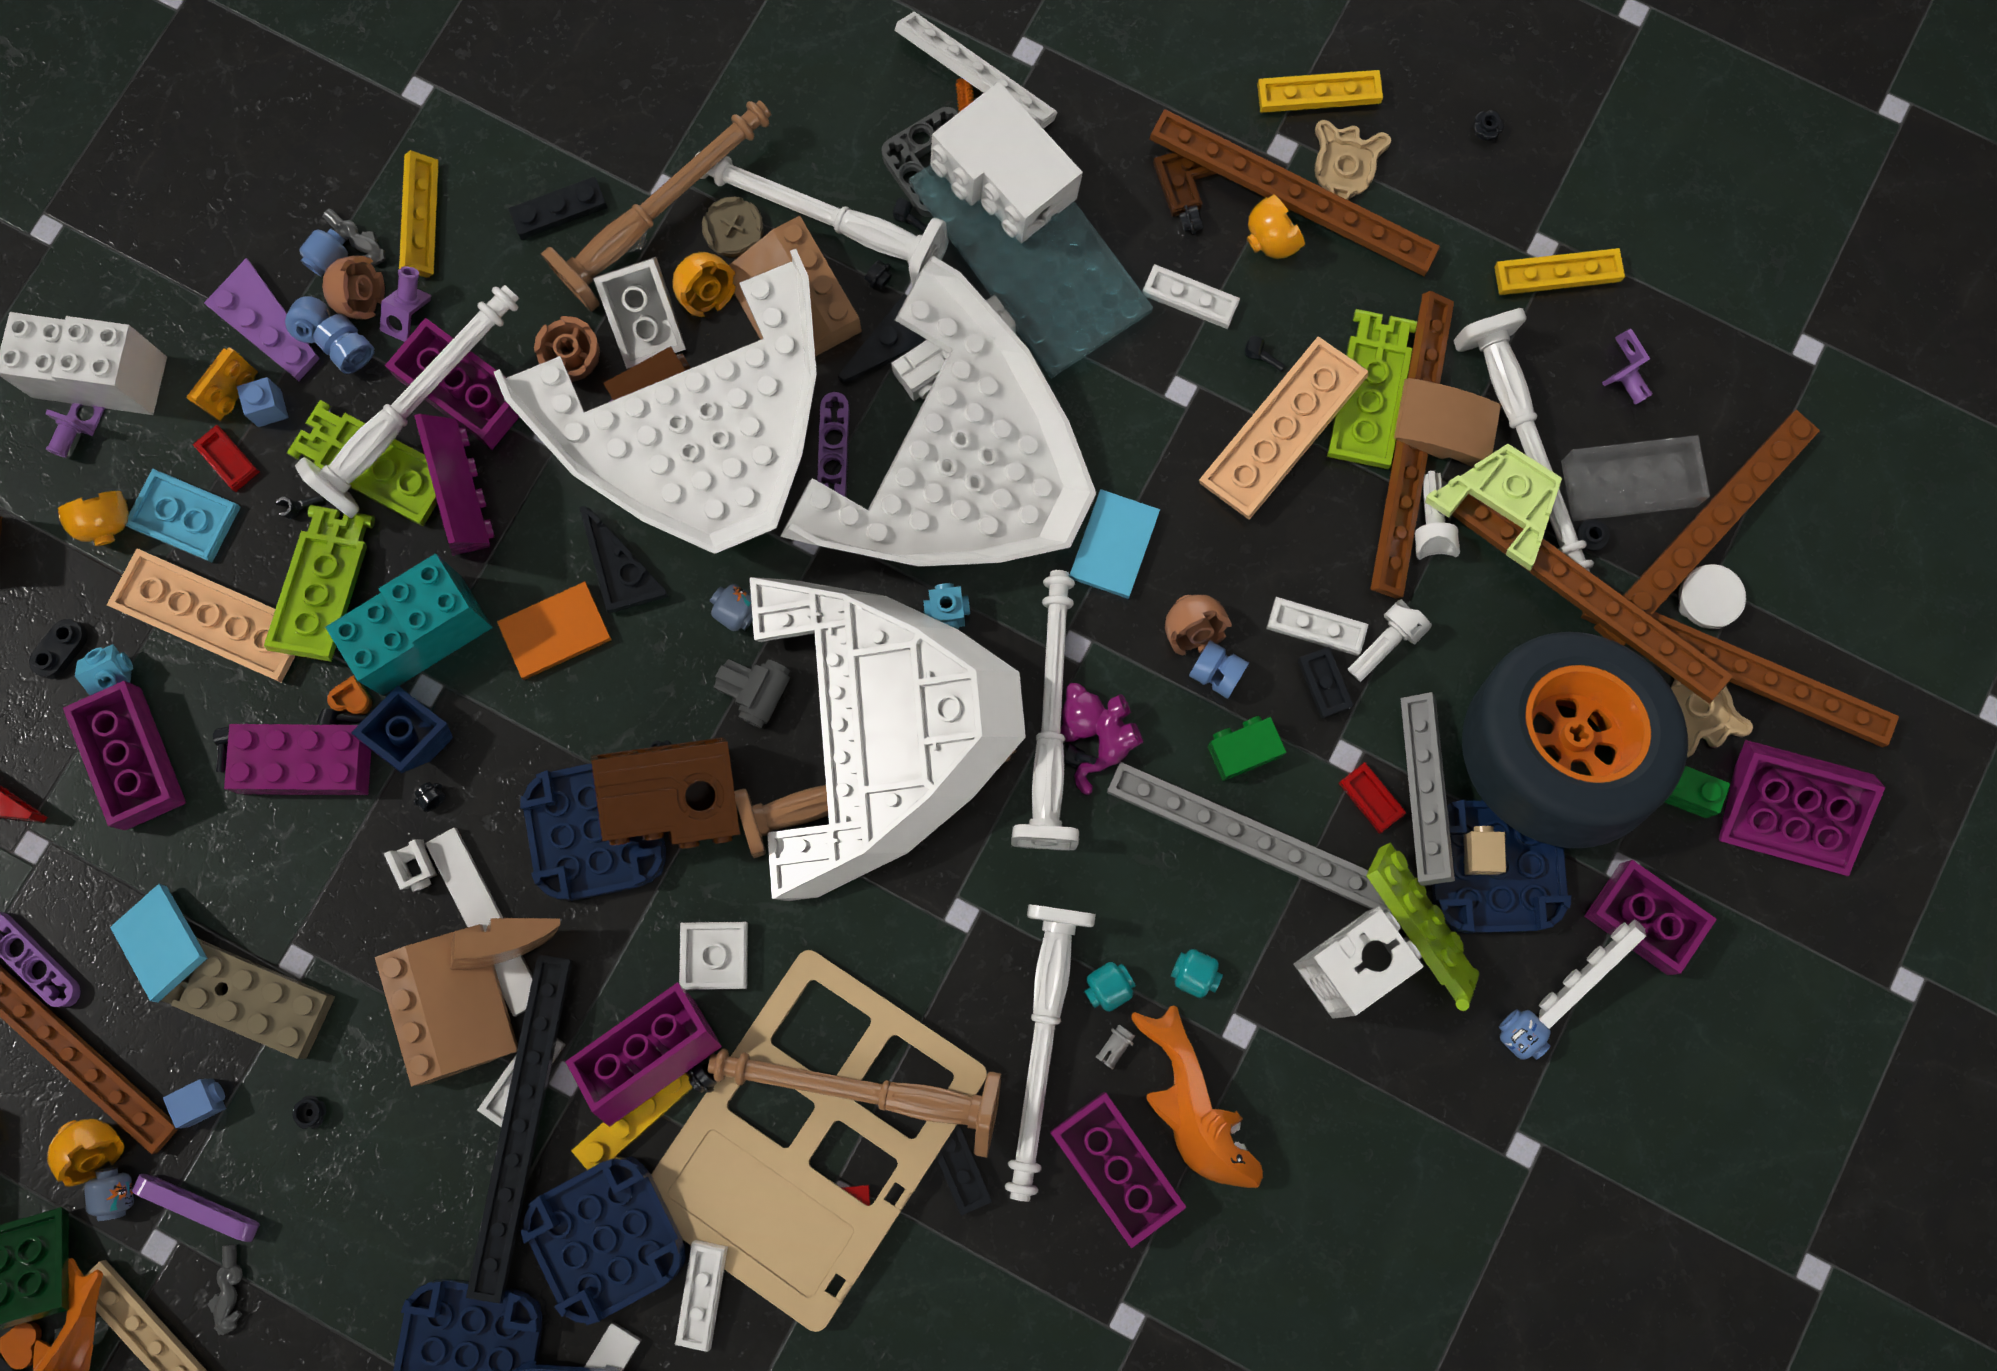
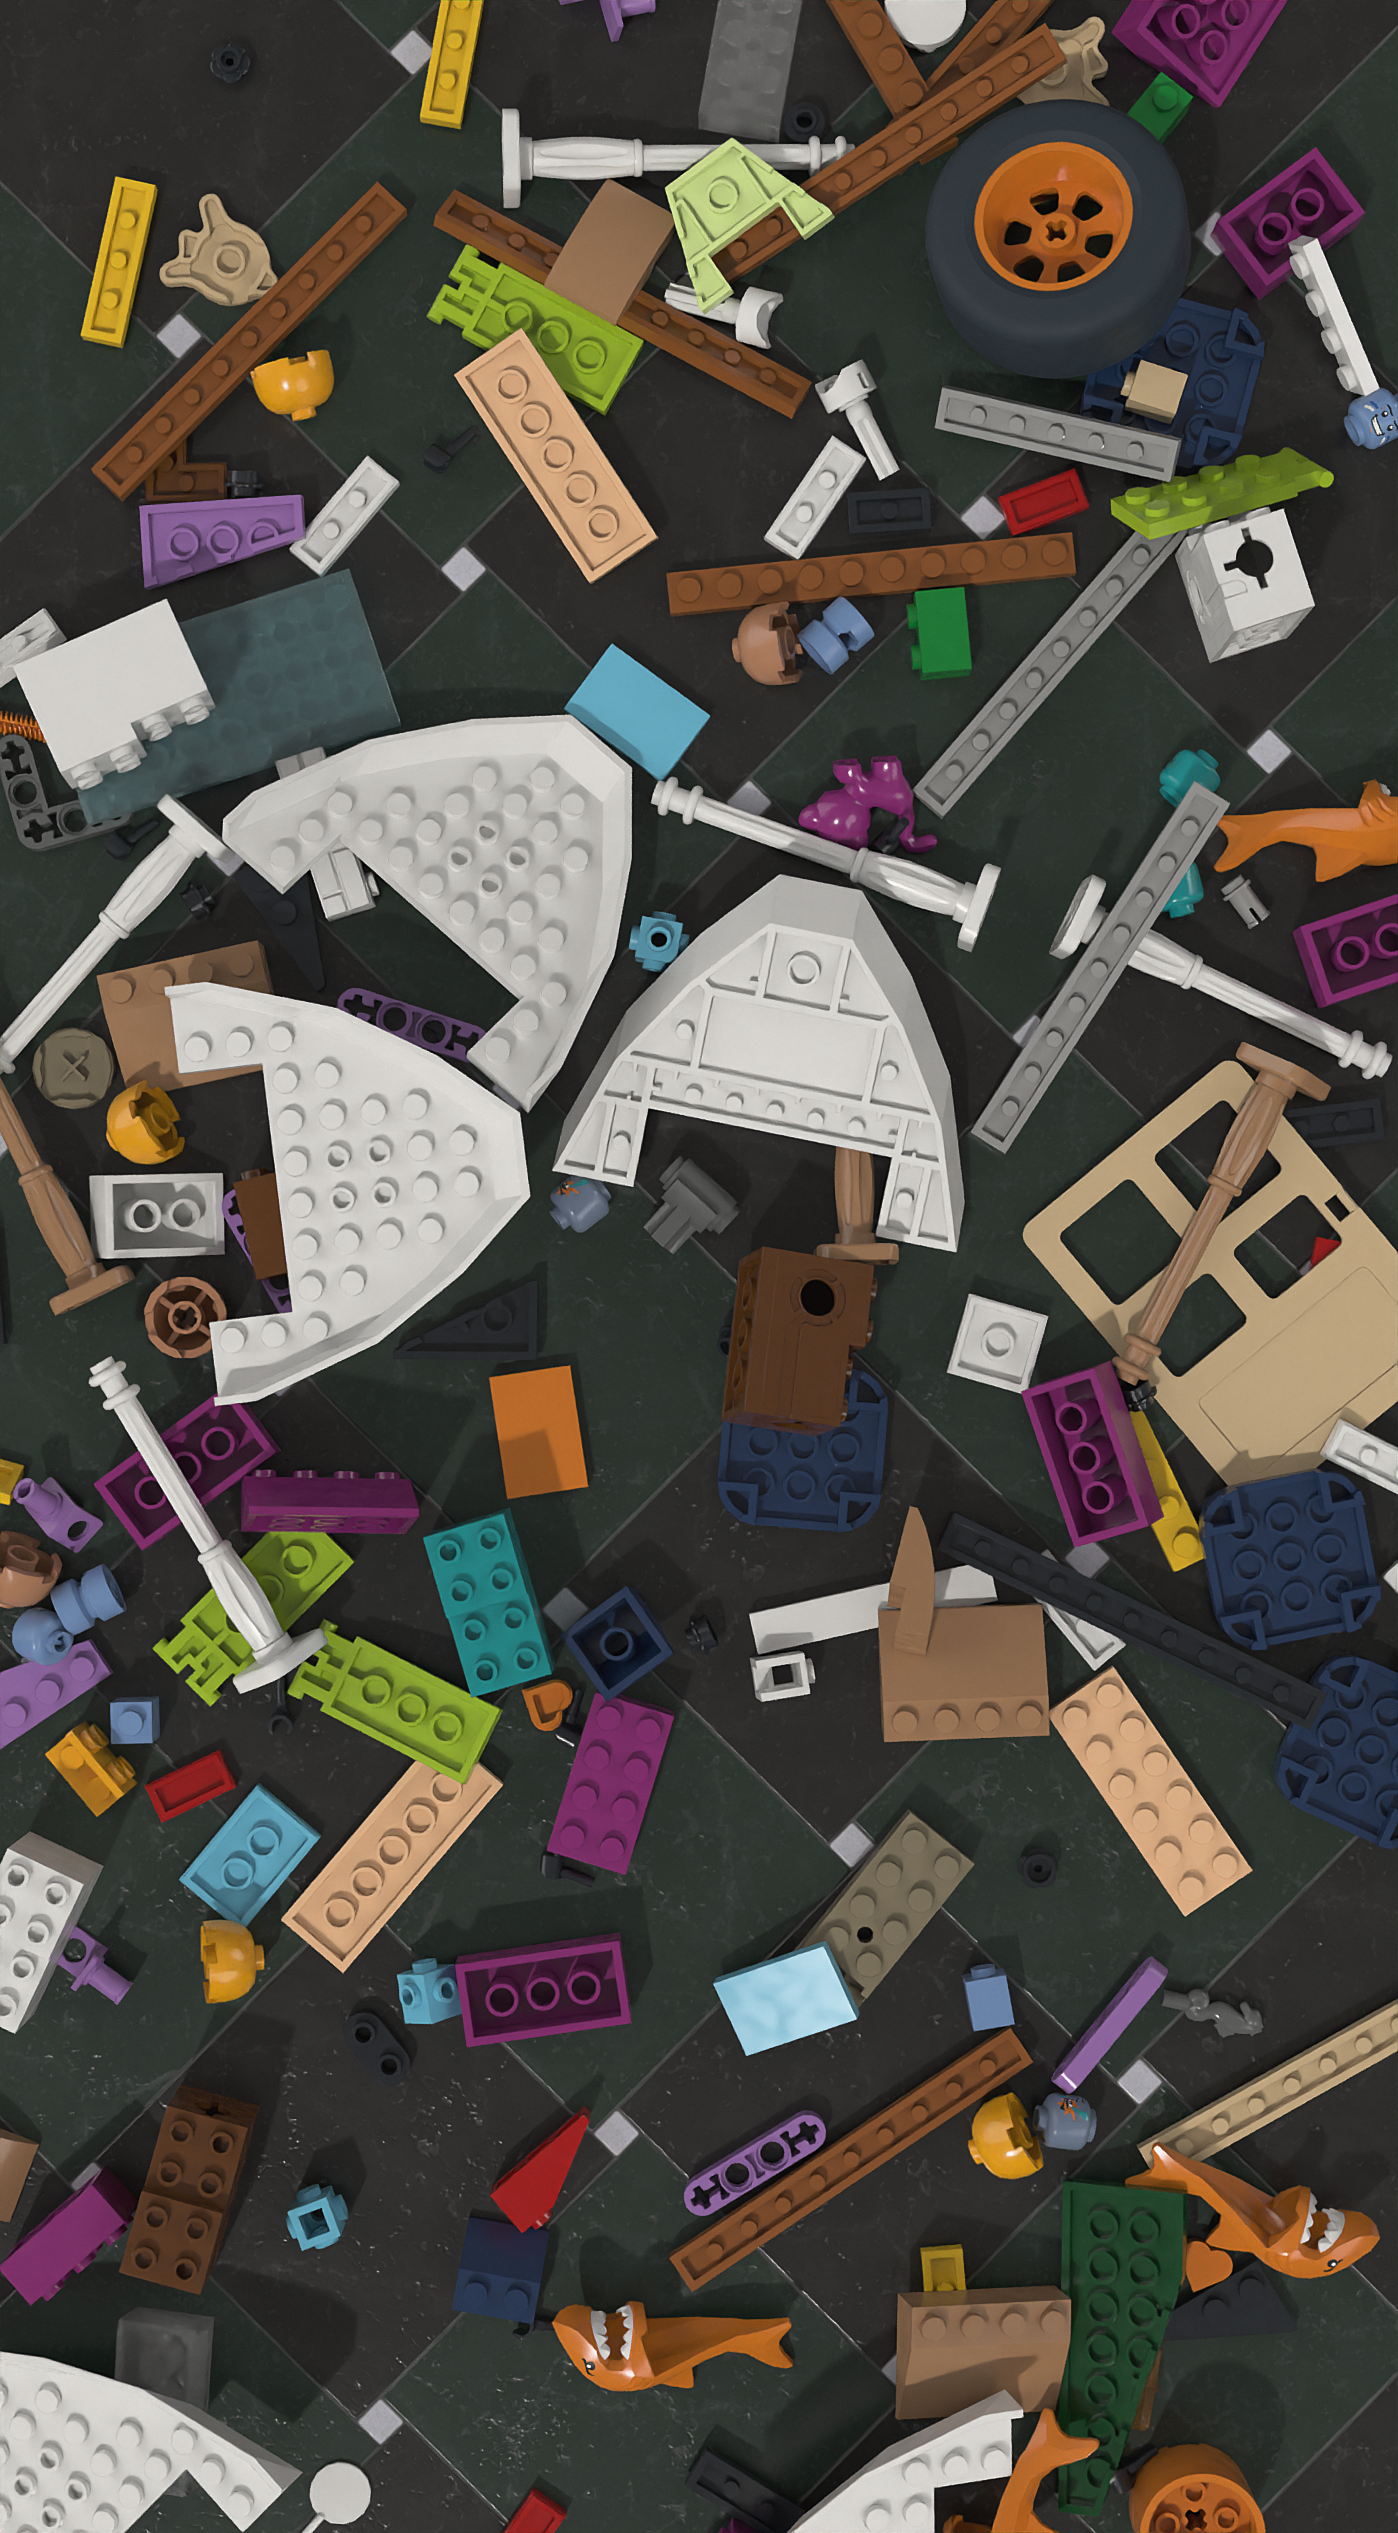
camera: 70 degrees left, 10 degrees up
none -> medium lavender wing [139,495,306,590]
none -> dark orange plate [666,532,1076,617]
none -> light grey plate [971,780,1230,1153]
none -> light nougat plate [1049,1666,1252,1916]

